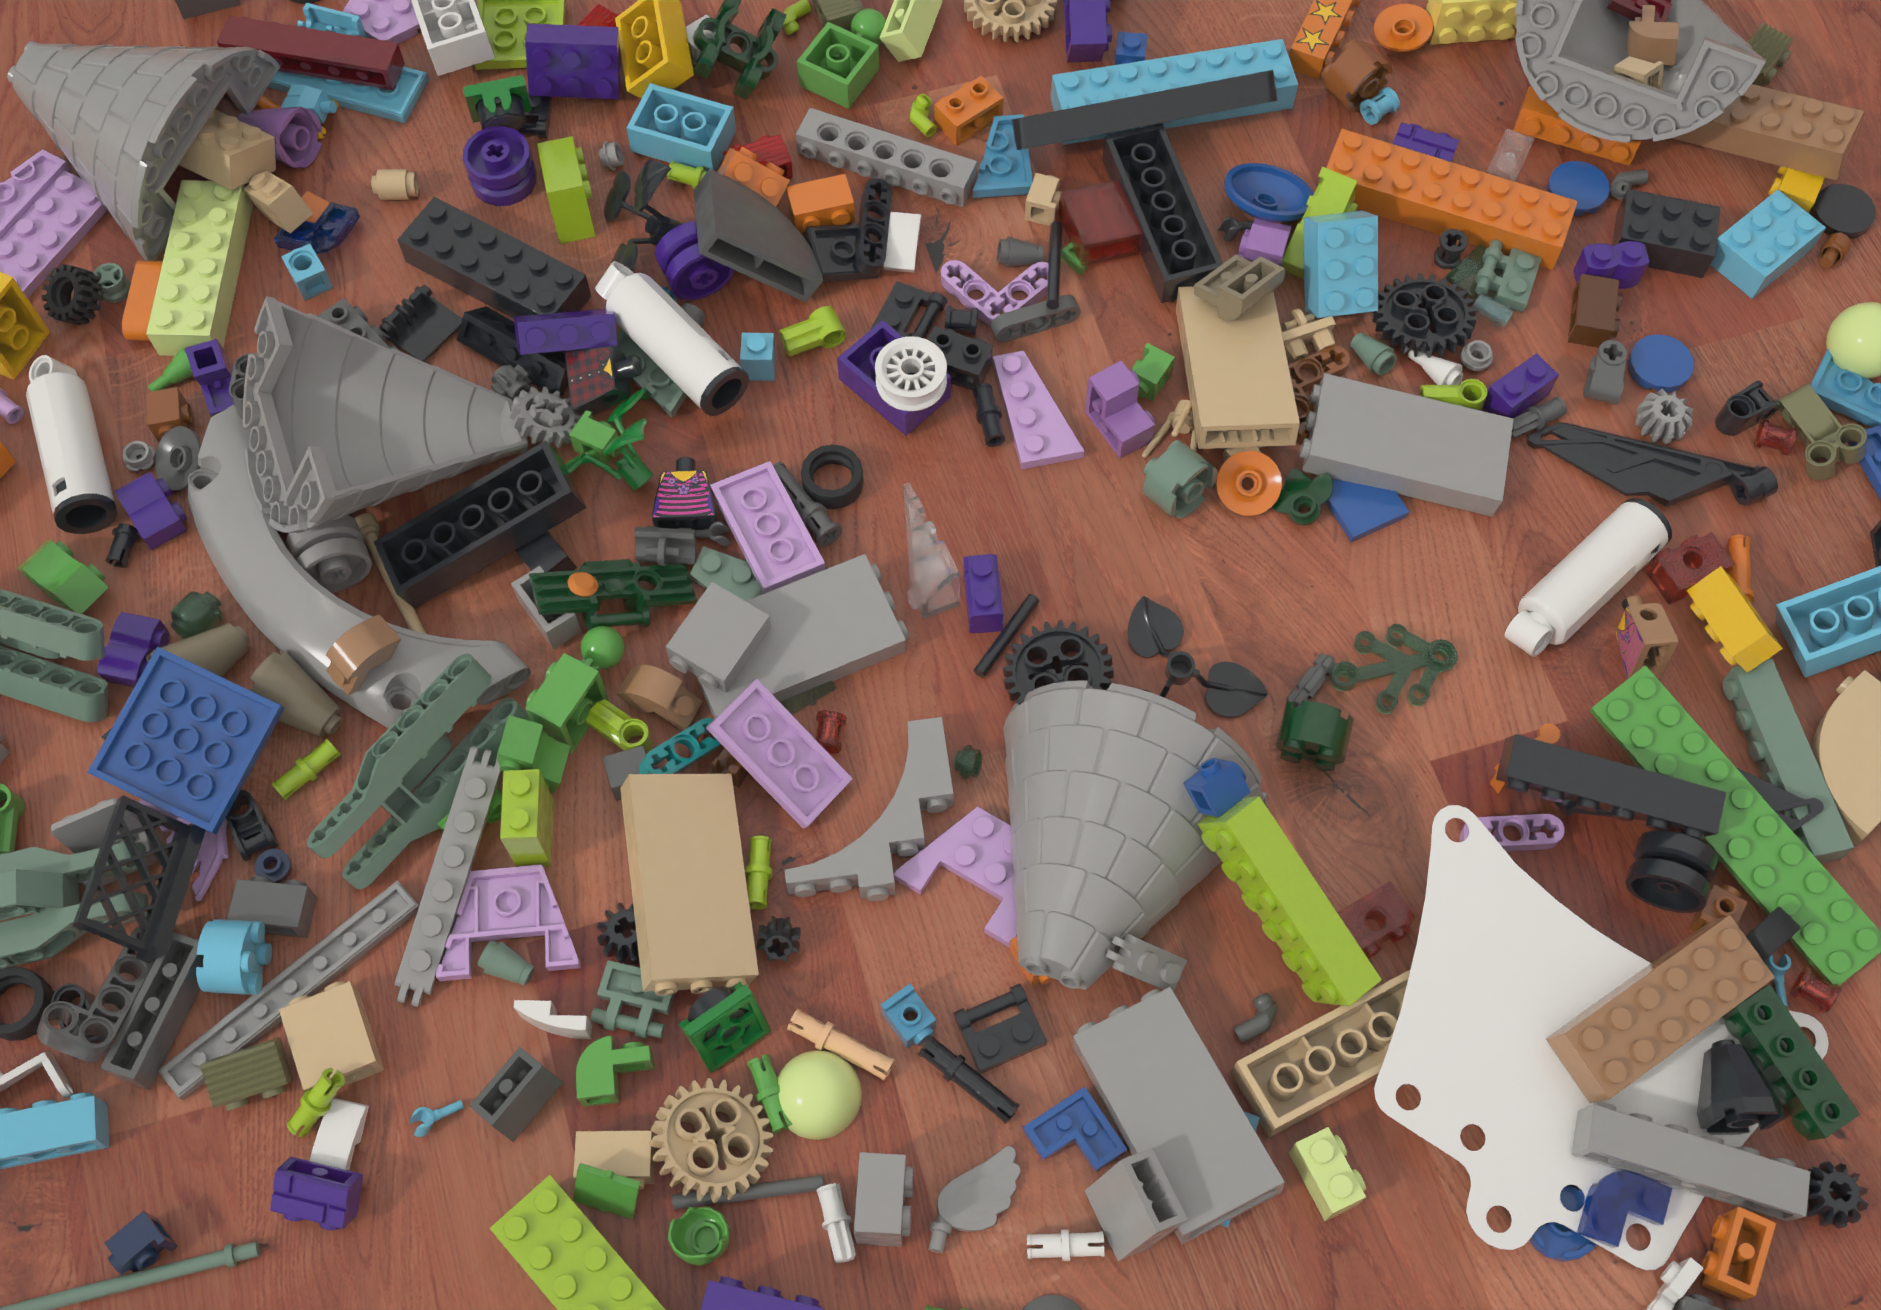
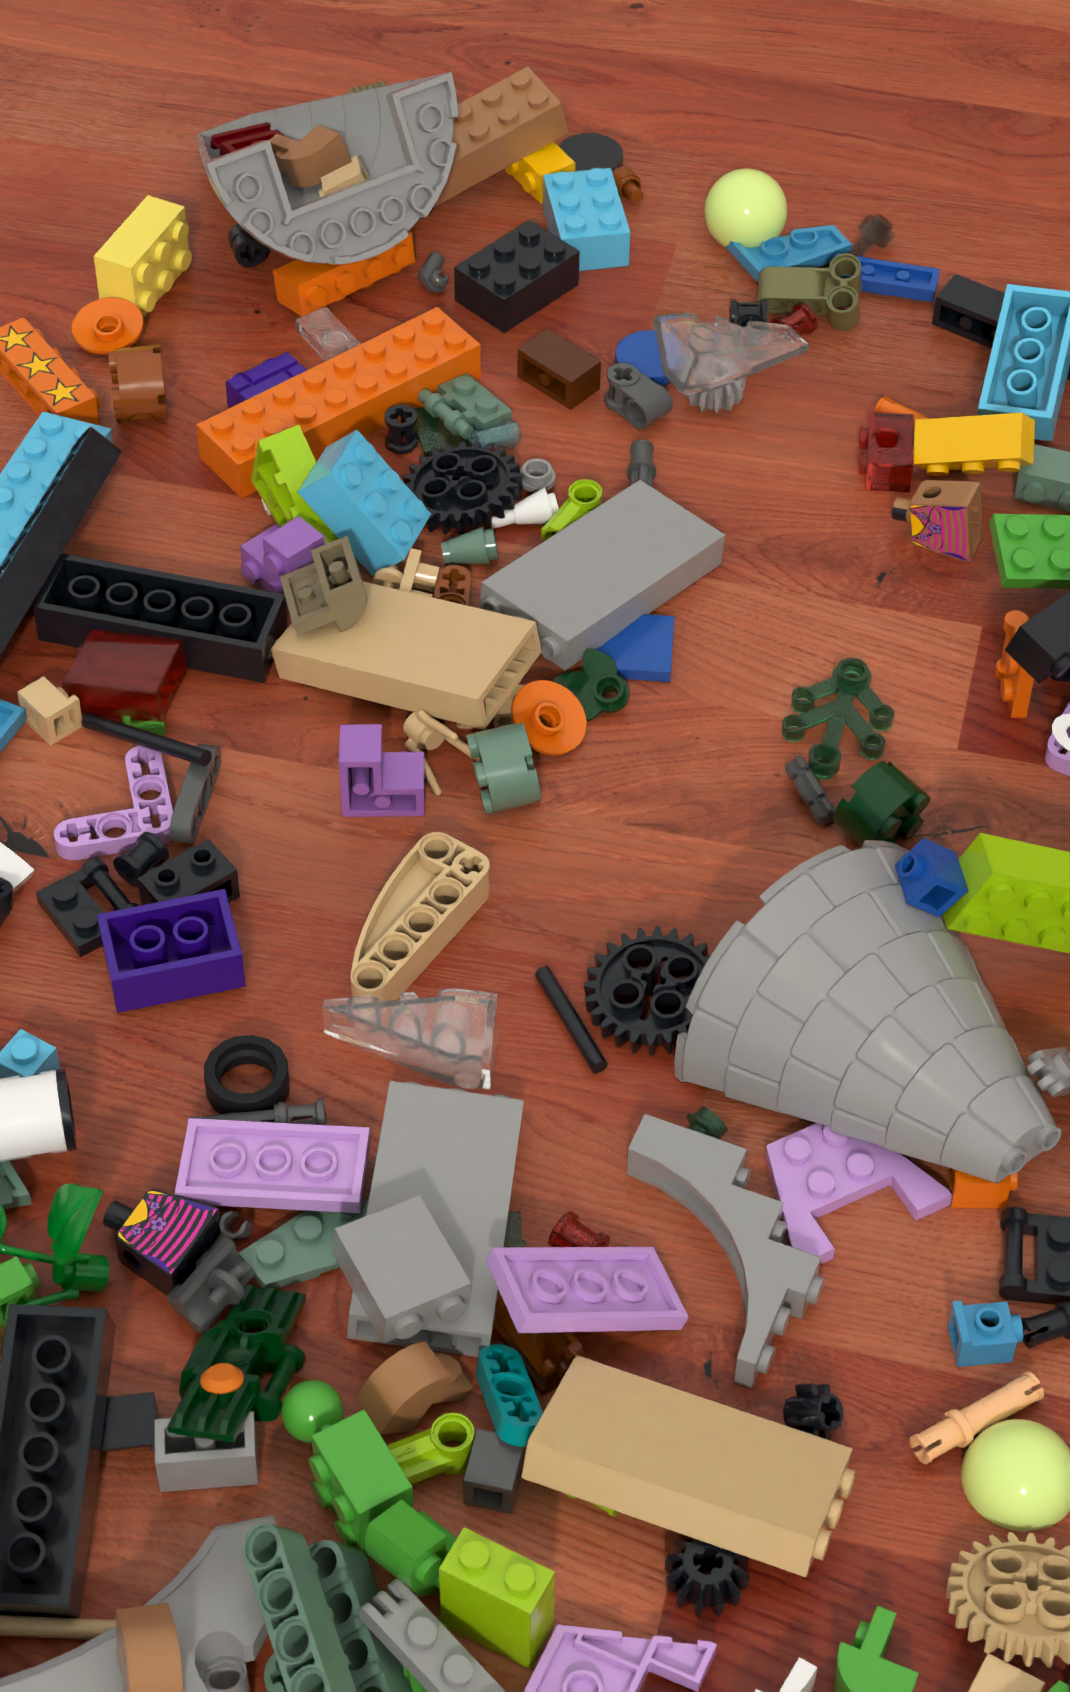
camera: 60 degrees left, 15 degrees down
sand green plate [590,960,675,1039] -> none
green piece [679,981,771,1073] -> none
lime pin [745,836,773,910] -> none
bright green pin [747,1054,792,1134] -> none
lime piece [779,306,847,357] -> none
white wheel [875,337,947,411] -> none
dark purple brick [963,554,1004,634] -> none
black pin [972,383,1005,447] -> none
lavender wing [993,351,1084,469] -> none
dark grey cone [997,236,1043,267] -> none
black plant [1128,596,1268,718] -> none
bright green brick [1132,343,1175,401] -> none
dark grey hand [1218,216,1254,242] -> none
blue dish [1224,163,1314,222] -> none
medium azure bush [1359,87,1400,125] -> none
dark purple brick [1483,353,1559,418] -> none
white piece [1505,498,1672,657] -> none
black wing [1527,422,1778,507] -> none
blue tile [1547,161,1610,216] -> none
dark purple brick [1573,241,1650,289] -> none
none -> tan beam [350,832,490,1018]
none -> clear wedge [654,313,810,395]

